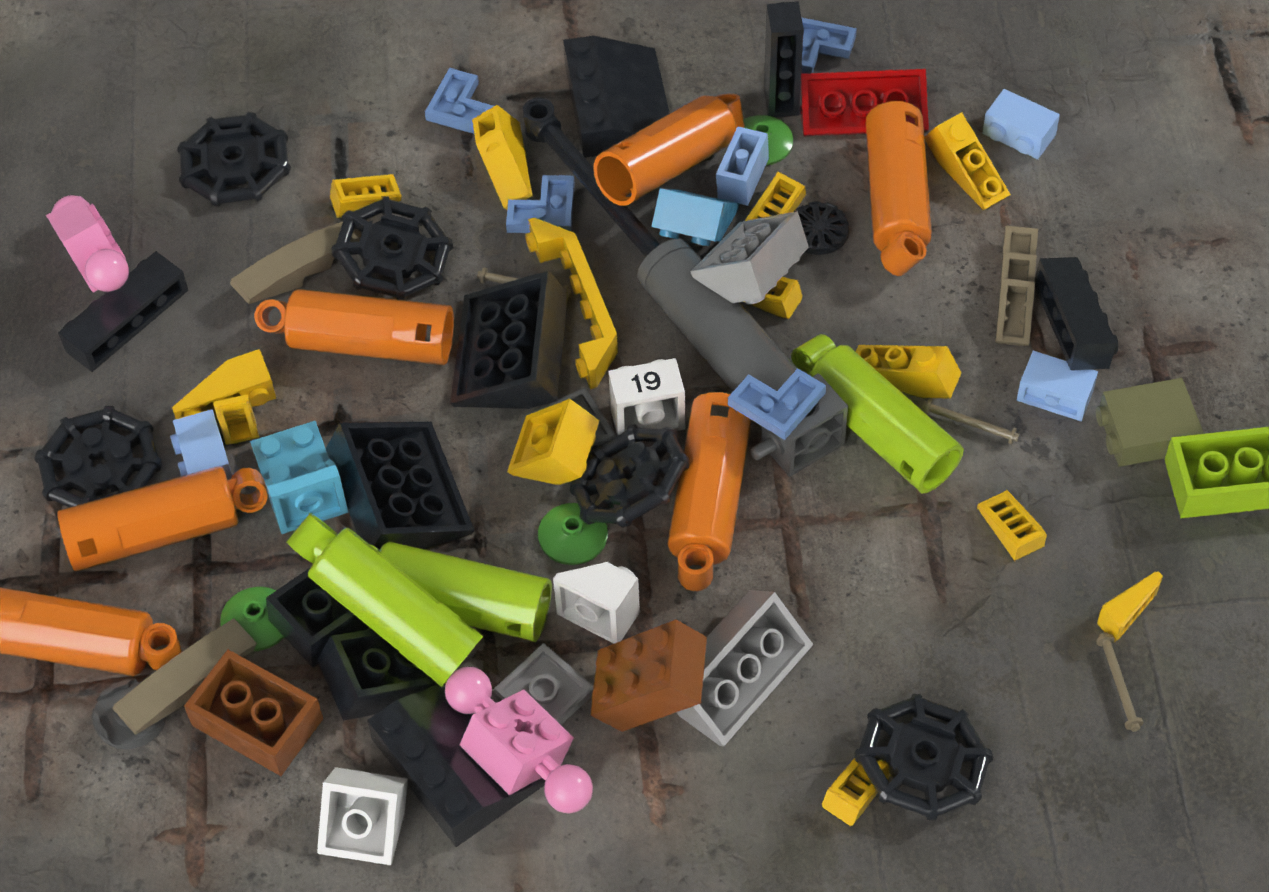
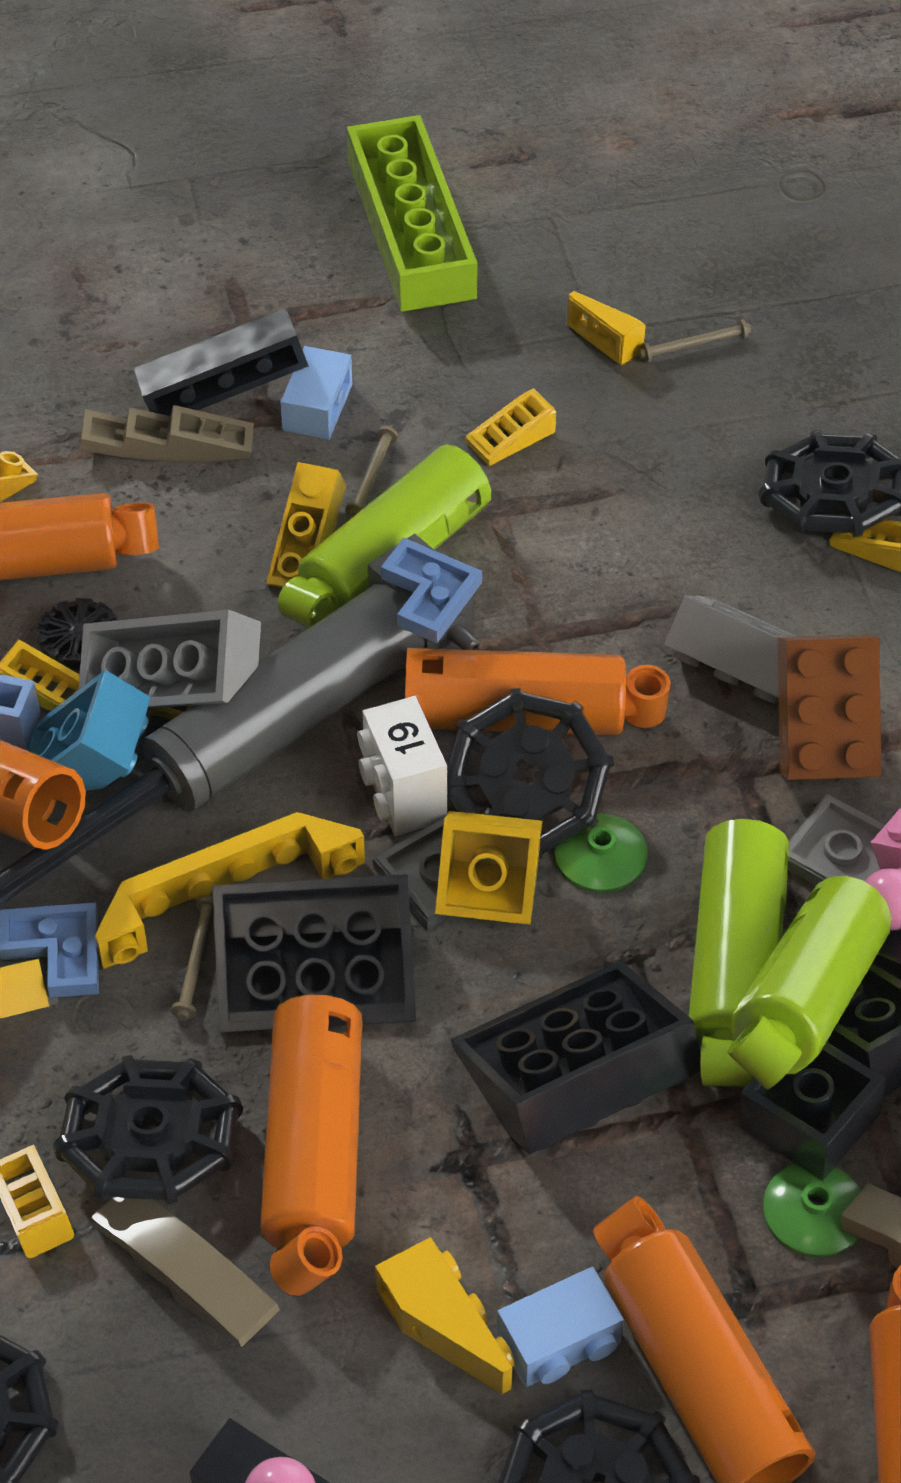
camera: 100 degrees left, 5 degrees down
yellow slope [213,394,259,445] -> none
medium azure bracket [250,421,349,534] -> none
white slope [553,562,640,644] -> none
olive brick [1096,378,1204,467] -> none

